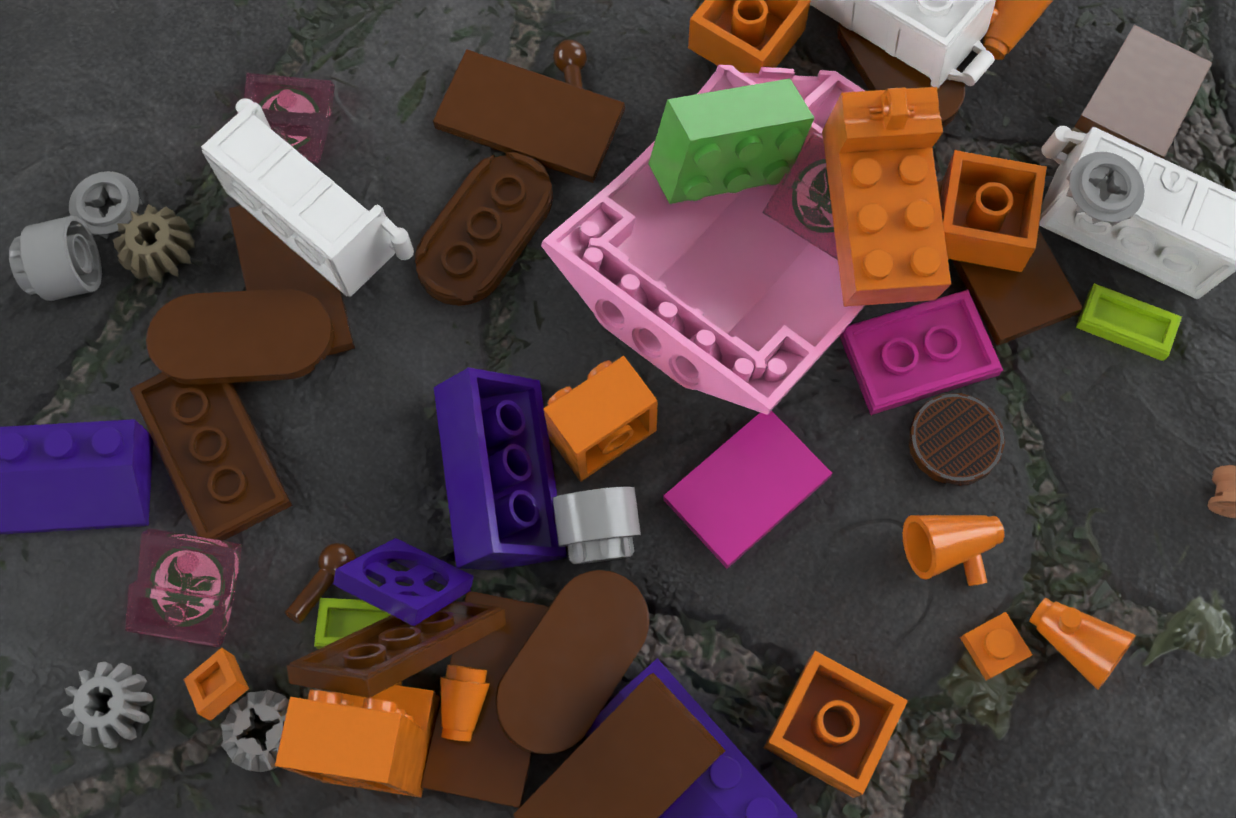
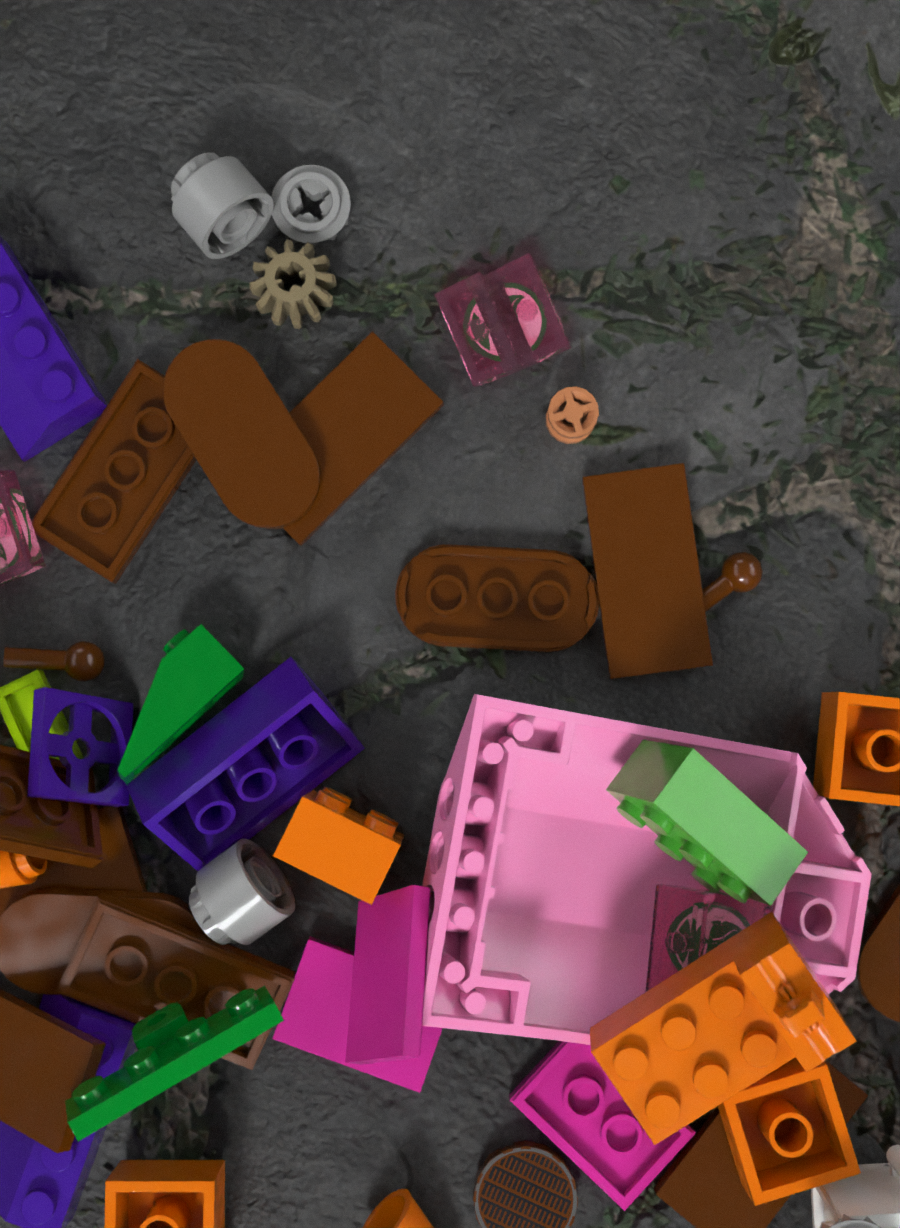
camera: 60 degrees right, 15 degrees up
white container [201,98,414,297] -> none
none -> reddish brown tile [56,892,296,1070]
none -> green plate [65,985,284,1142]
none -> green slope [117,624,244,785]
none -> dark pink tile [345,885,431,1065]
none -> nougat wheel [545,386,599,444]

